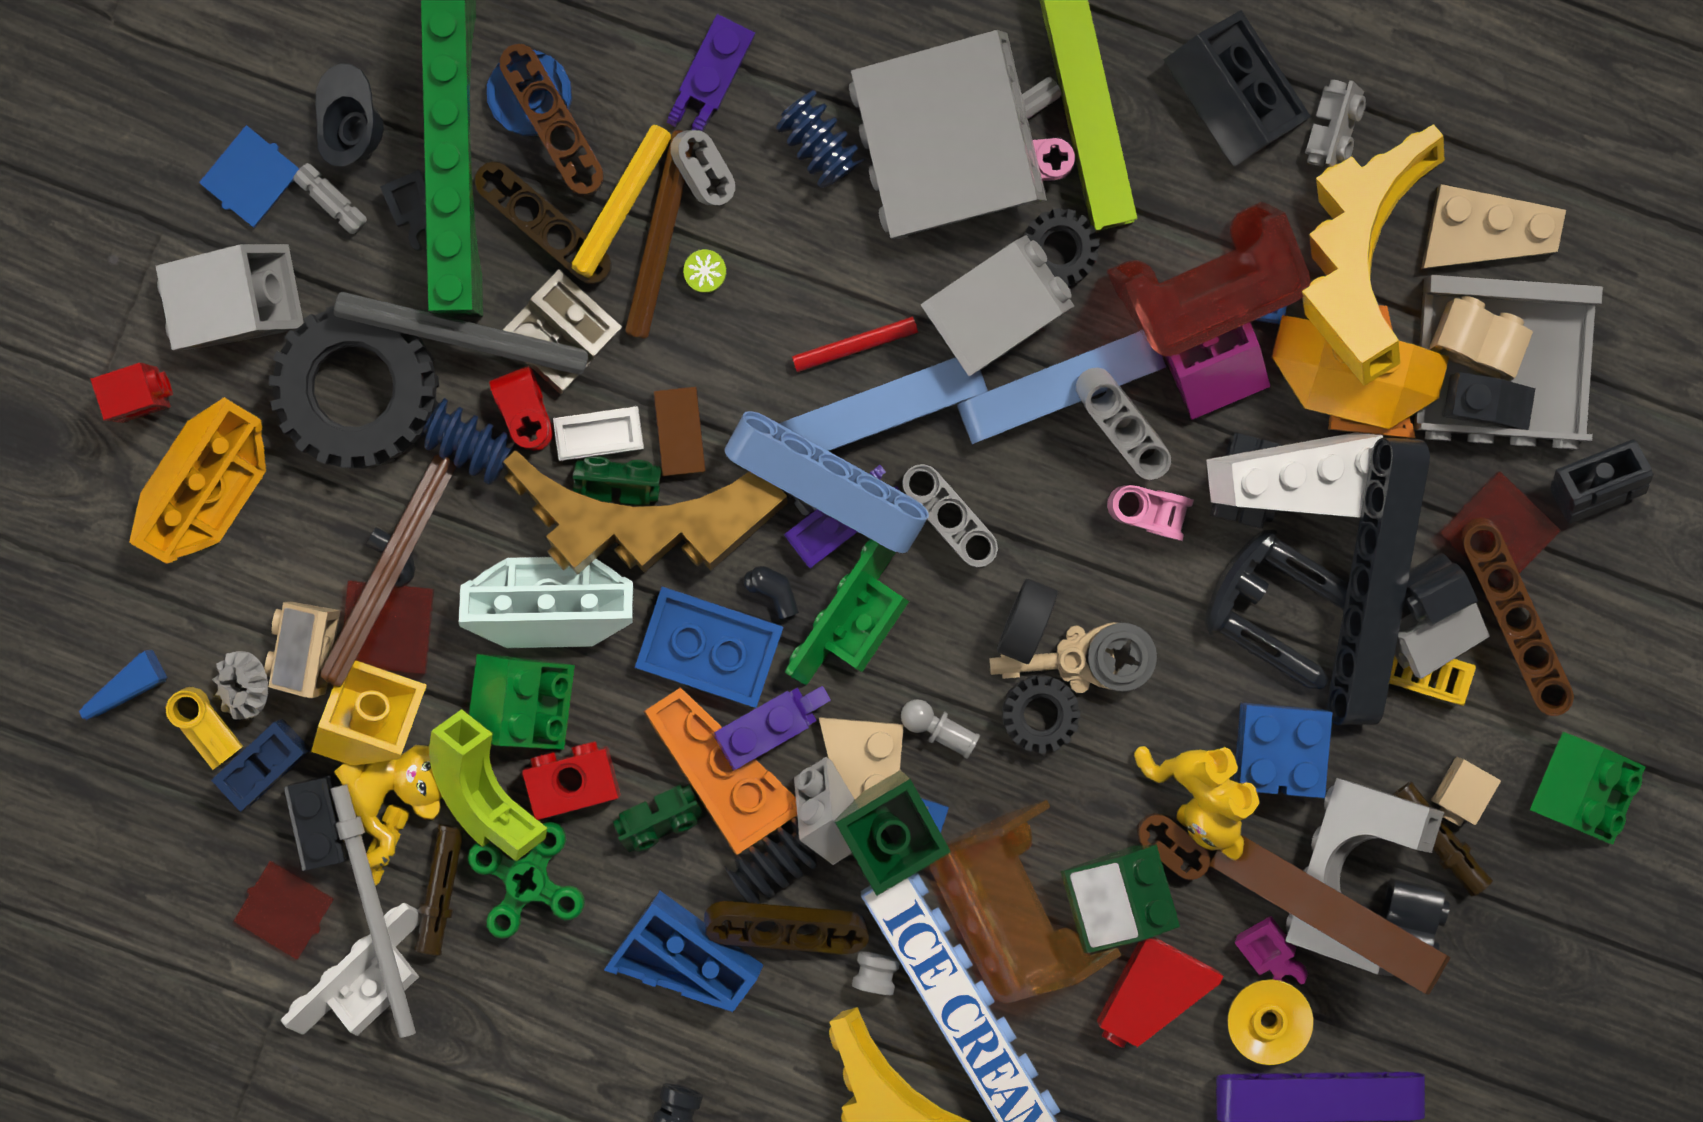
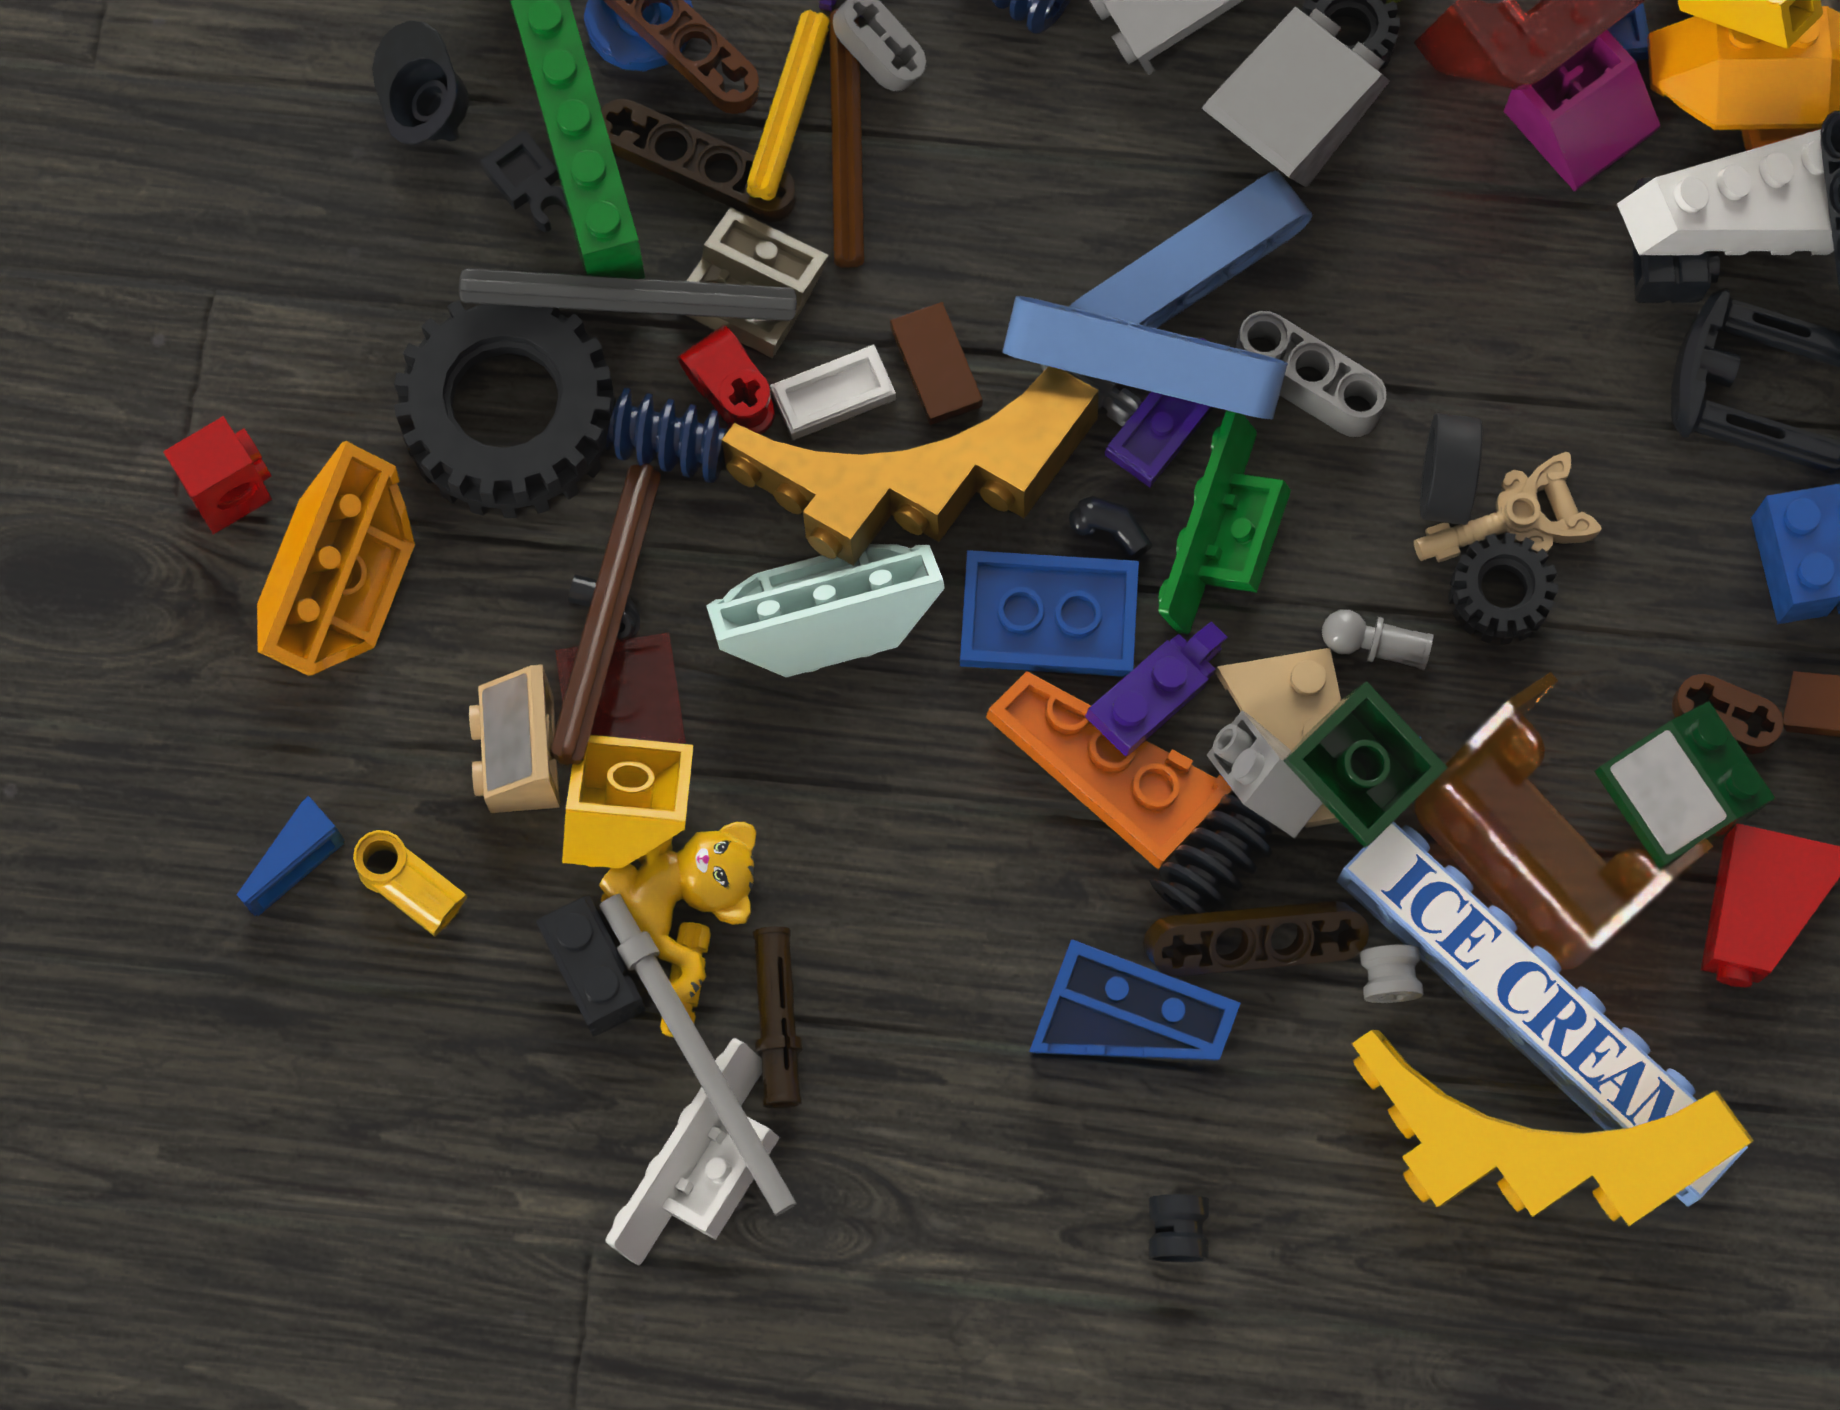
camera: 20 degrees left, 15 degrees down
light grey slope [156,244,304,350] -> none
blue piece [199,125,299,228] -> none
dark blue brick [211,719,312,812] -> none
light grey gear [212,651,268,719] -> none
clear red piece [234,861,334,959] -> none
light grey axle [293,163,367,234] -> none
lime arch [429,709,547,861] -> none
green gear [468,822,585,939] -> none
green slope [469,654,575,749] -> none
red brick [522,741,621,820] -> none
dark green hinge [573,456,662,506] -> none
dark green hinge [613,784,706,853] -> none
lime tile [683,249,727,293] -> none
red bar [792,317,918,372] -> none
medium blue beam [956,327,1166,444] -> none
light grey beam [1076,367,1171,480] -> none
dark grey gear [1088,623,1157,691] -> none
bright pink piece [1107,485,1194,541] -> none
yellow animal [1134,746,1260,861] -> none

